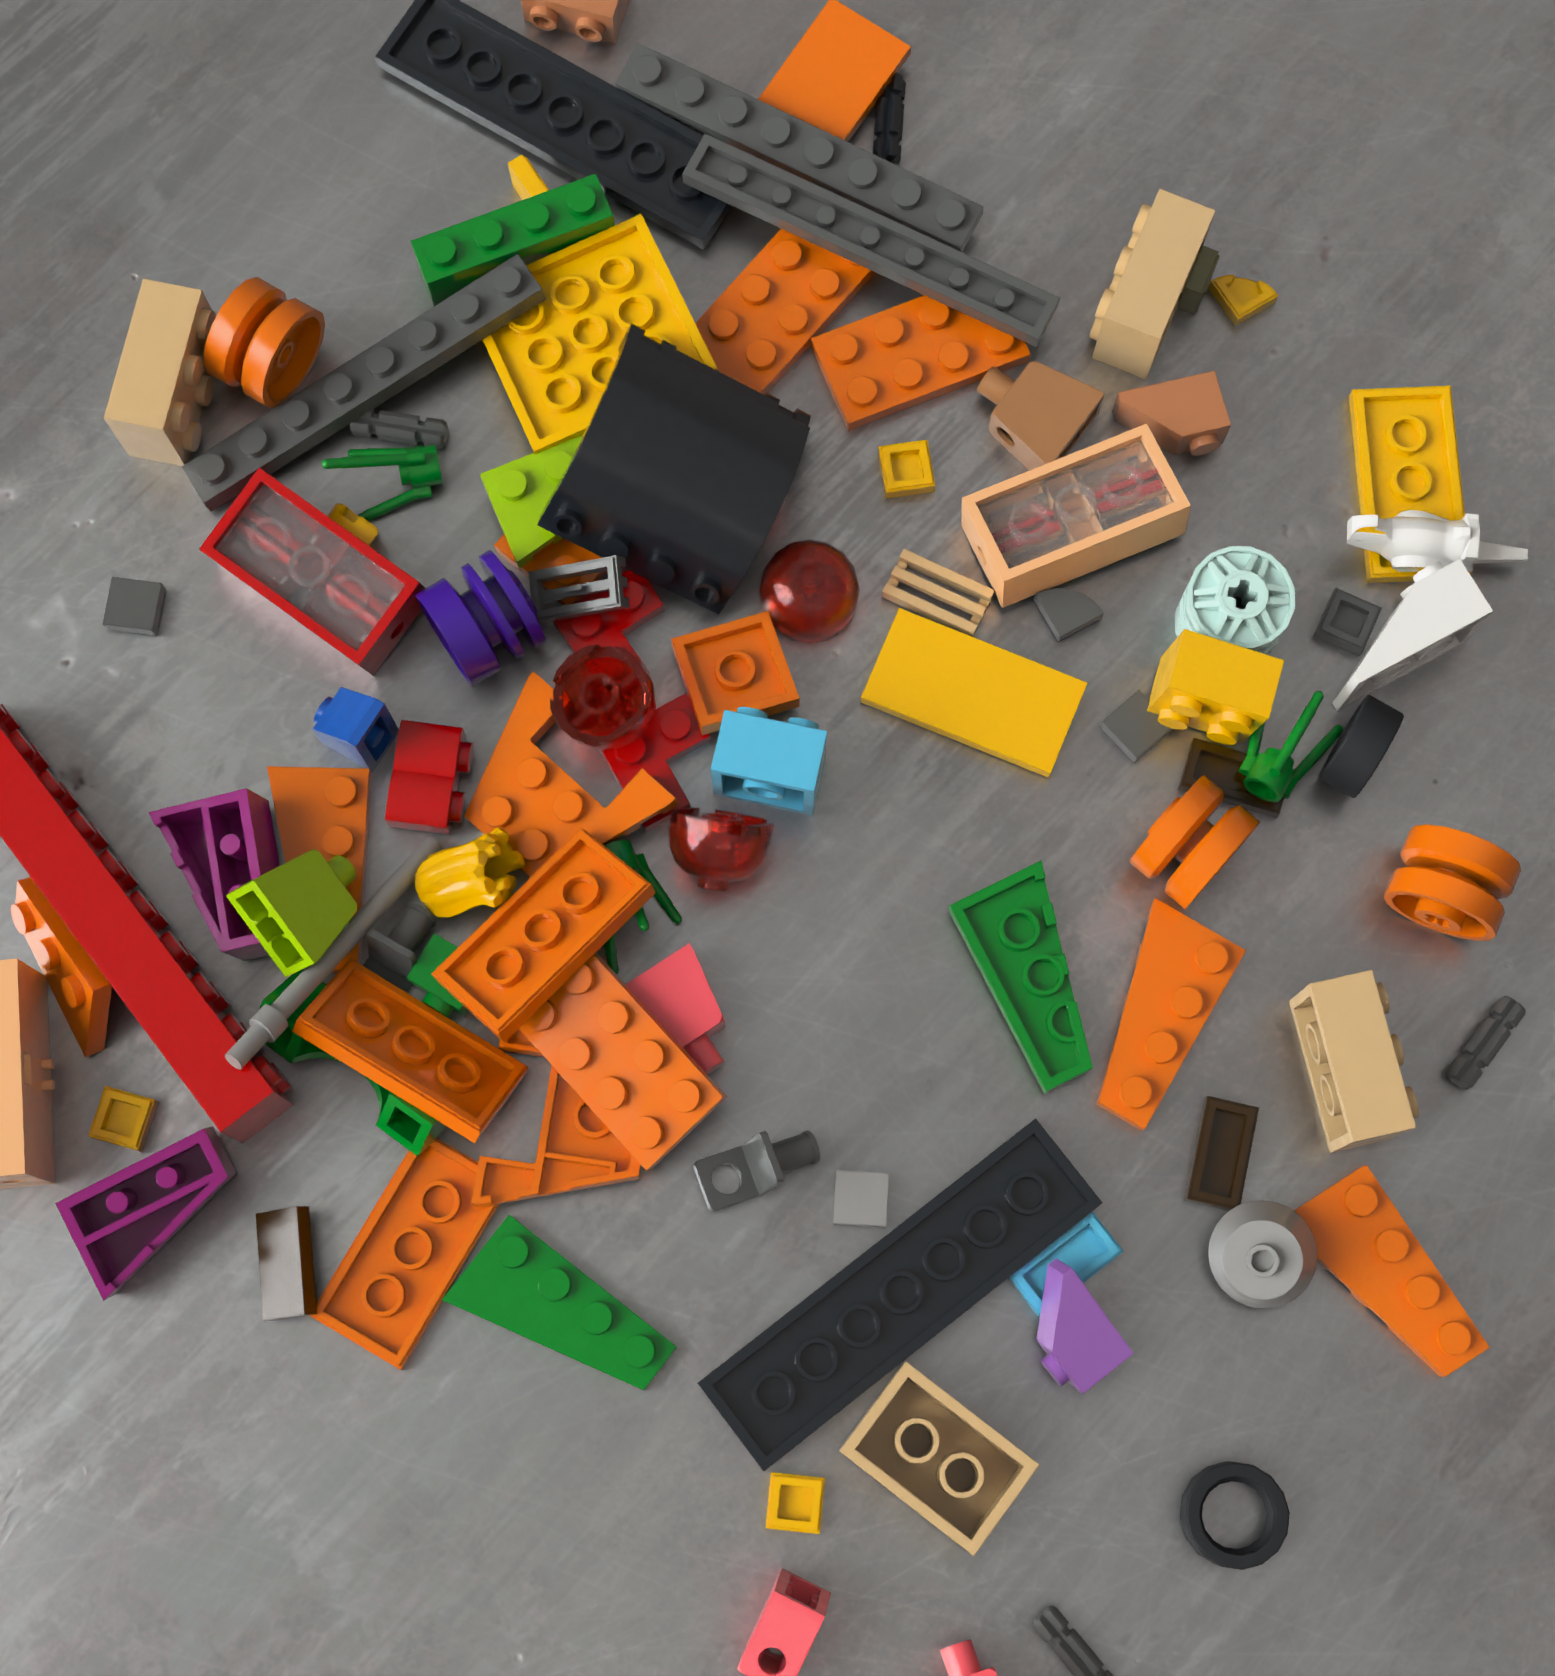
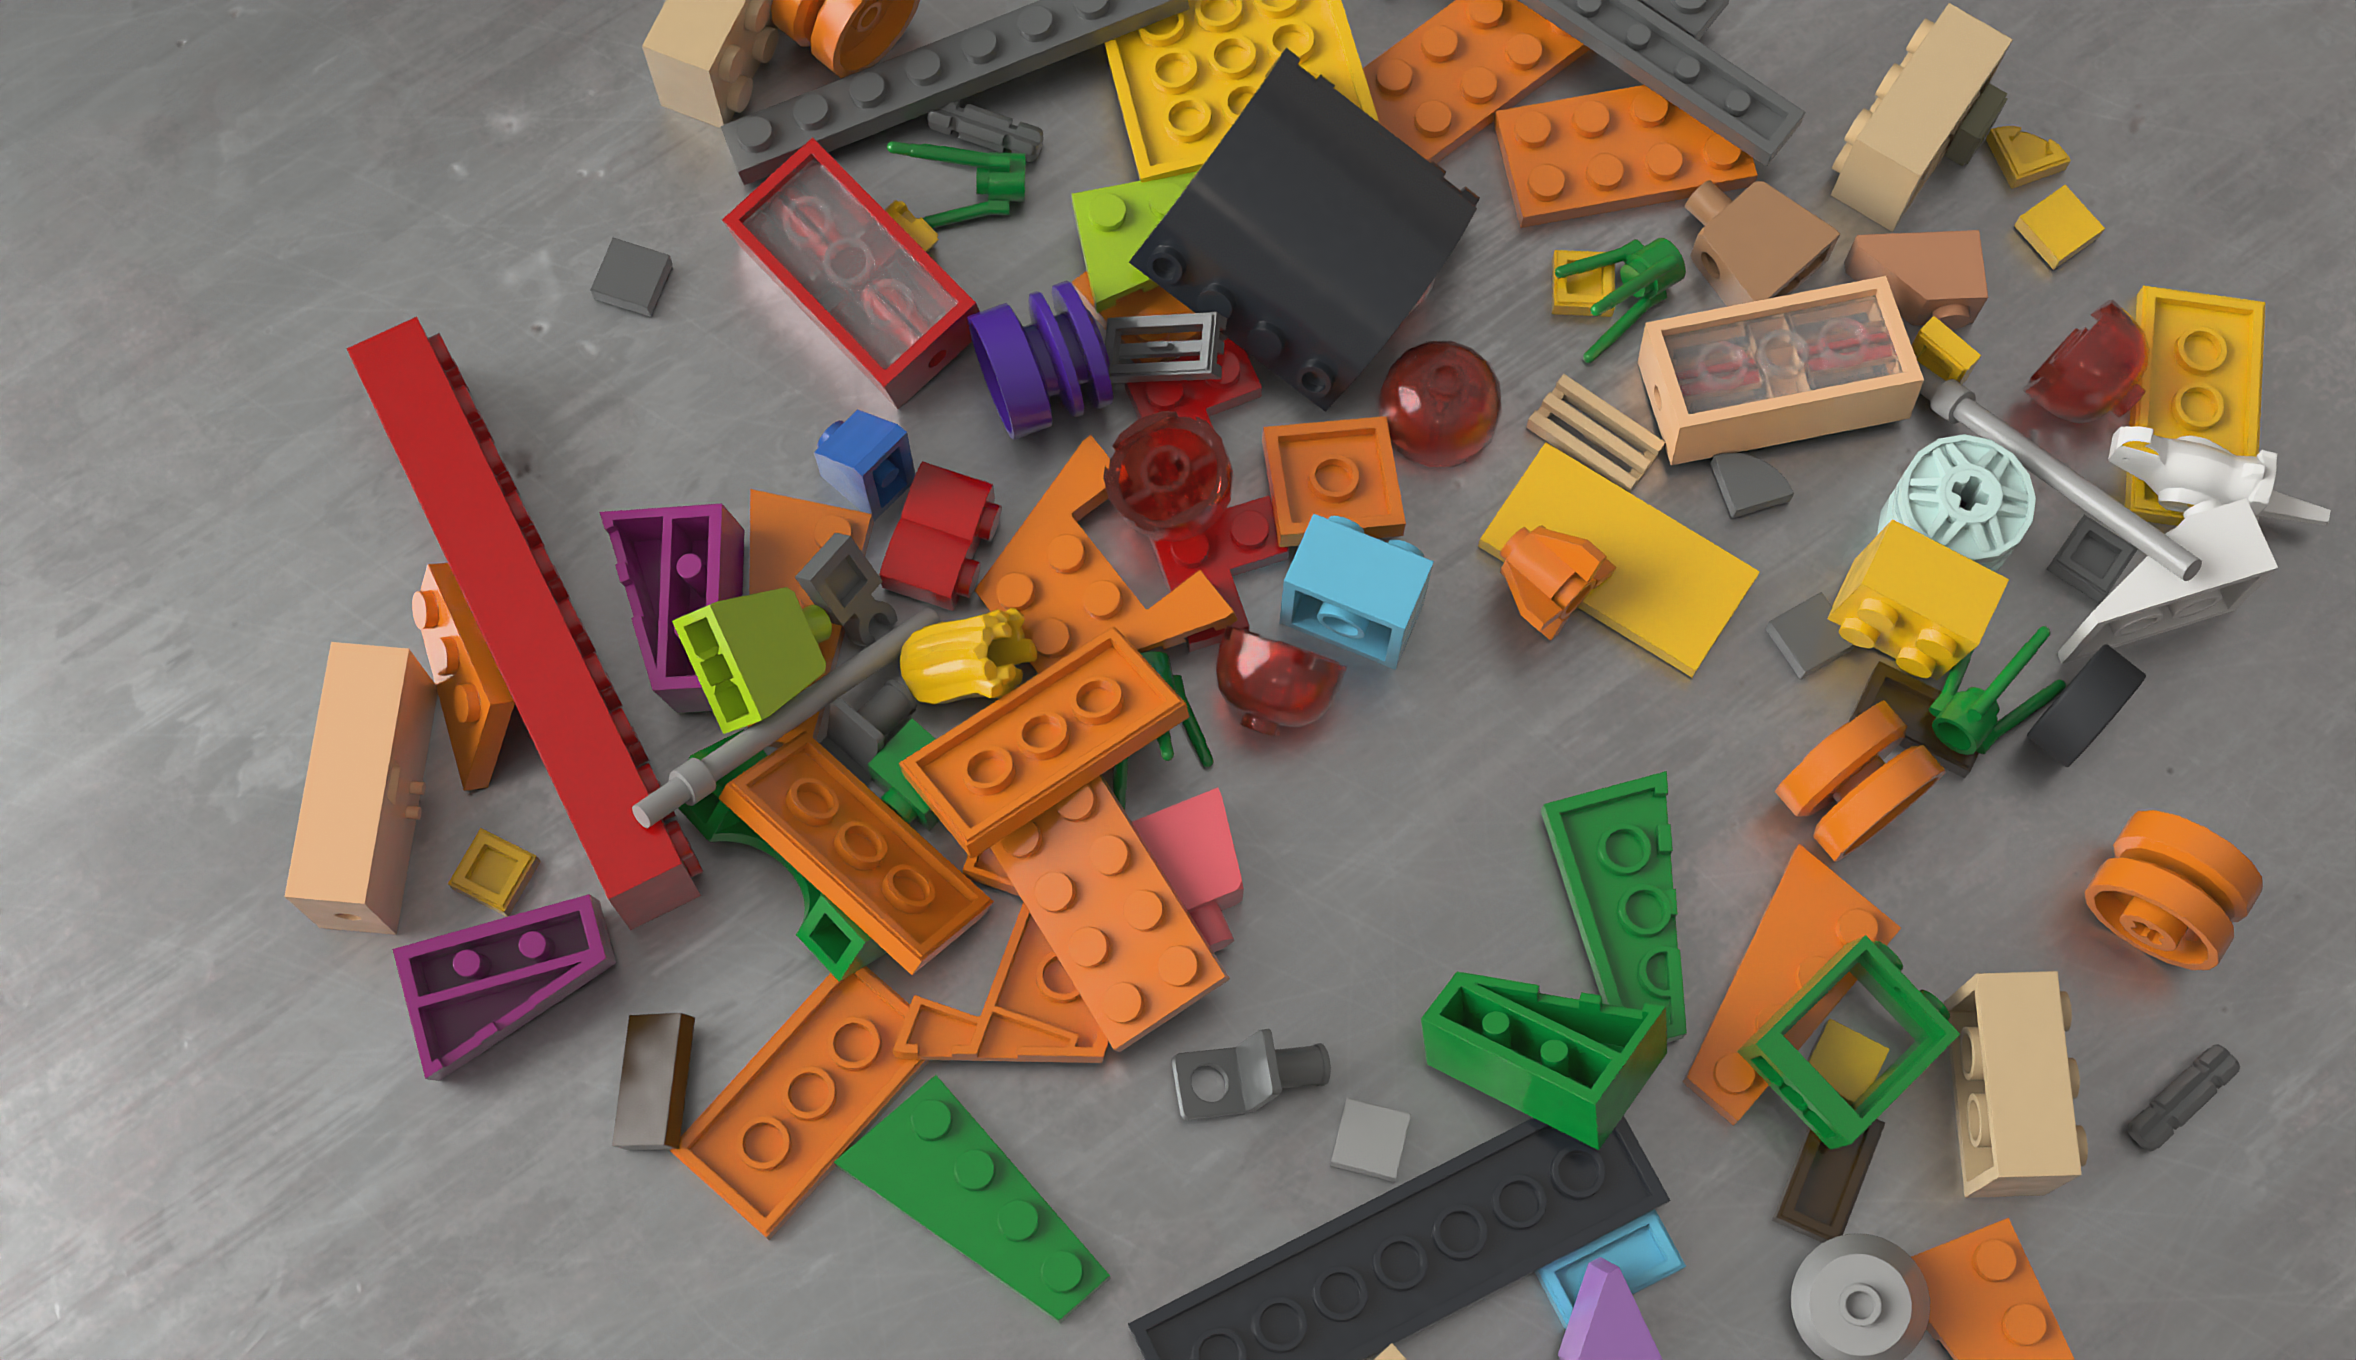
camera: 10 degrees right, 5 degrees down
none -> dark grey plate [795,533,898,647]
none -> green wedge [1421,971,1667,1150]
none -> orange brick [1500,525,1617,641]
none -> green plant [1555,238,1686,363]
none -> green window [1737,935,1960,1150]
none -> yellow tile [1807,1018,1890,1106]
none -> yellow tile [1911,316,1982,384]
none -> light grey bar [1917,361,2202,581]
none -> yellow tile [2014,185,2105,270]
none -> clear red cylinder [2022,299,2150,423]

